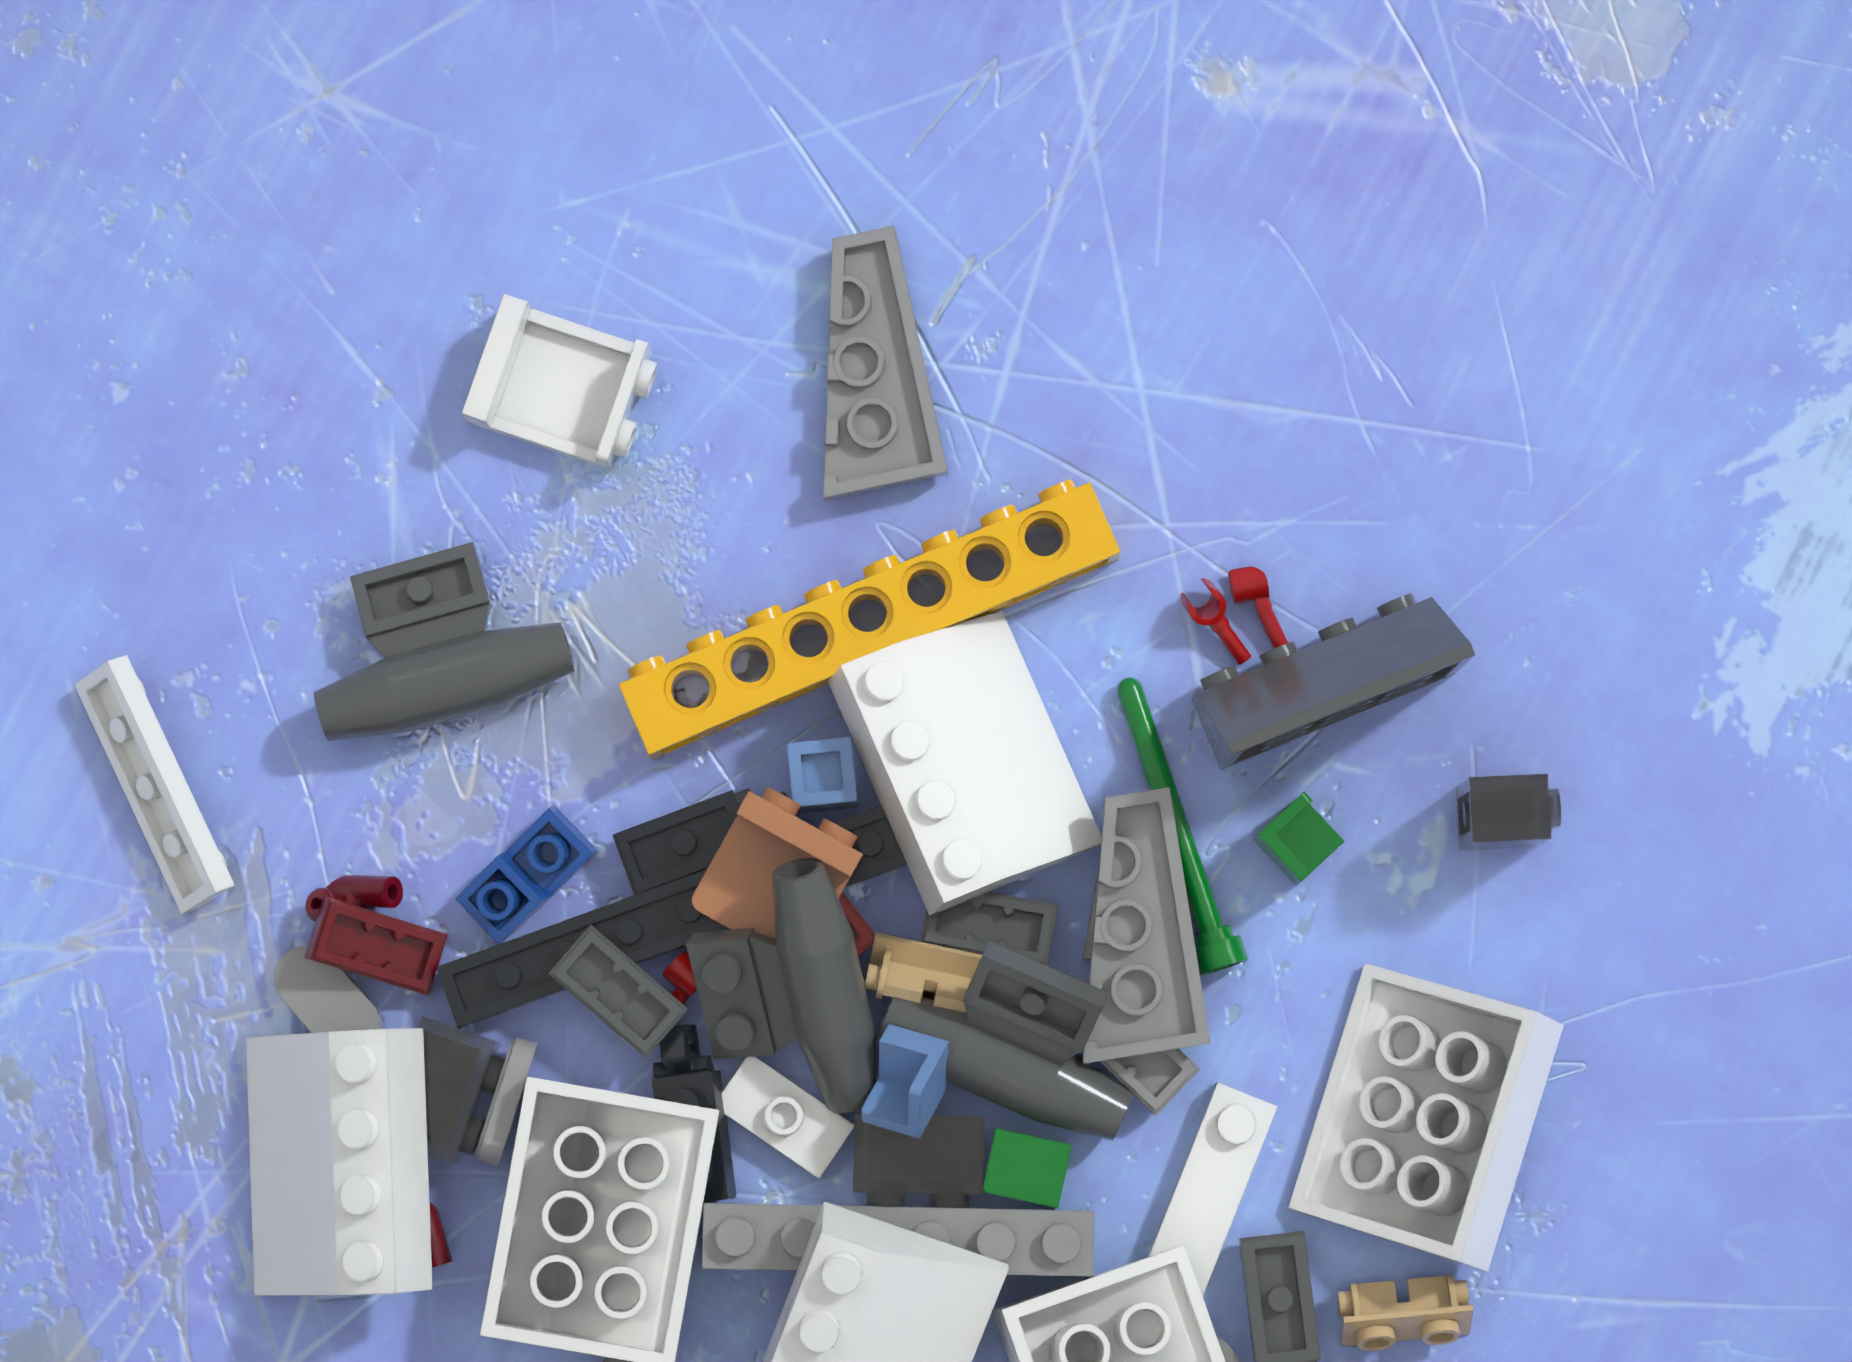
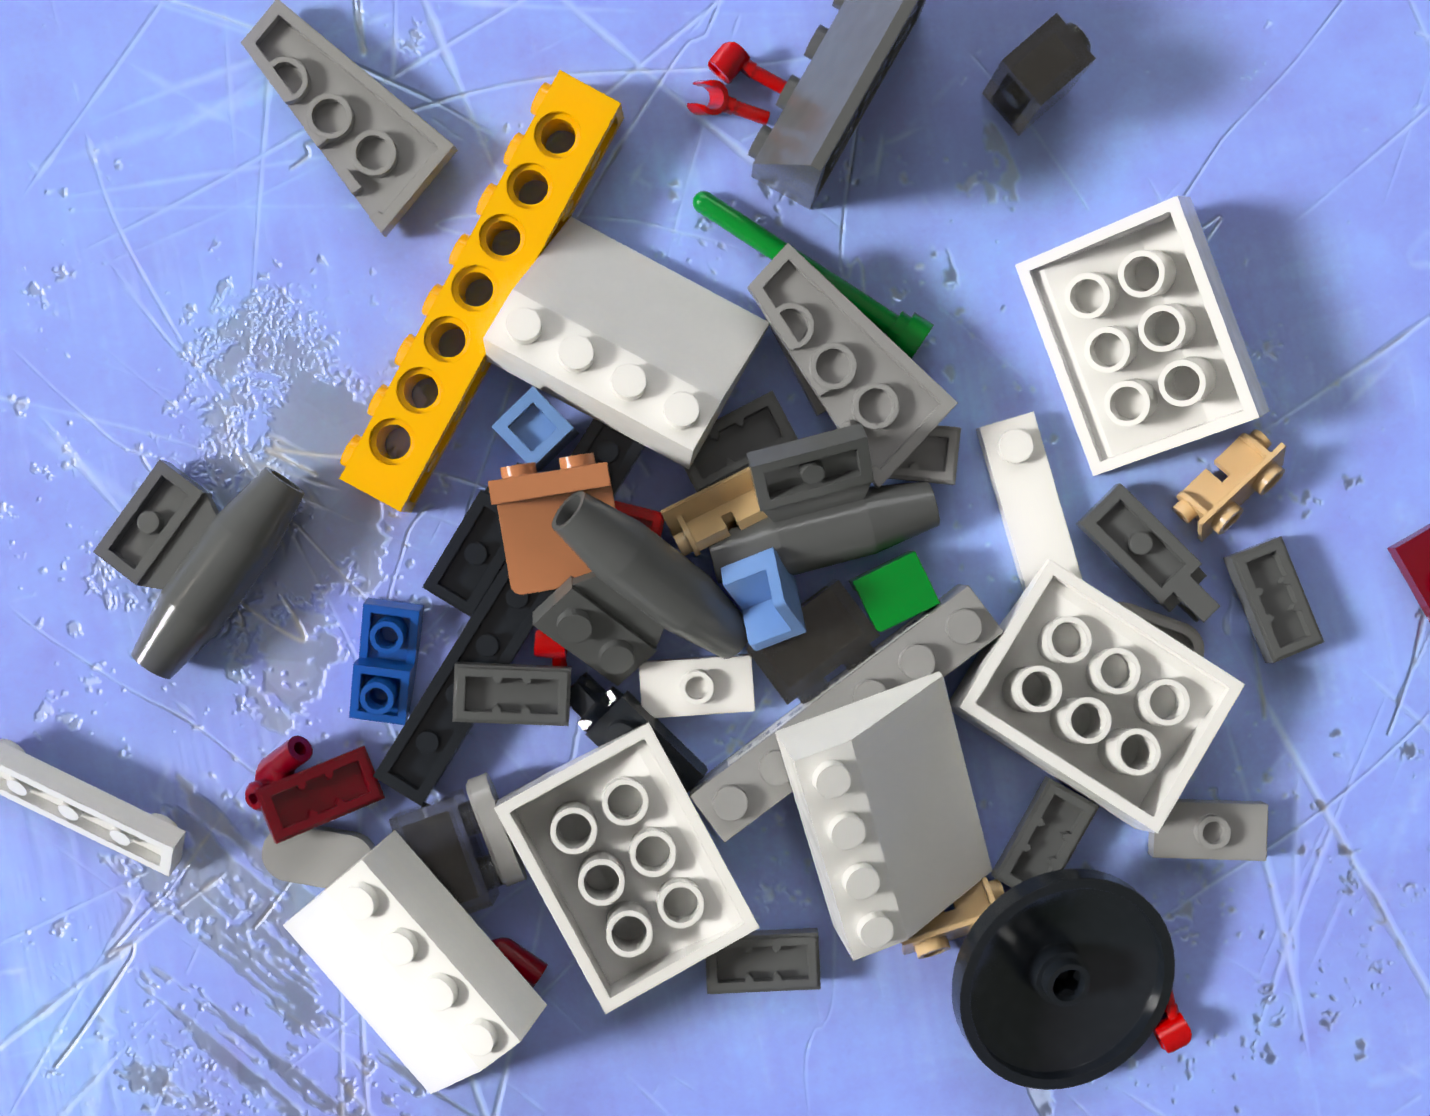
camera: 35 degrees left, 5 degrees up
white panel [462,294,658,471] -> none
green panel [1253,791,1345,886] -> none

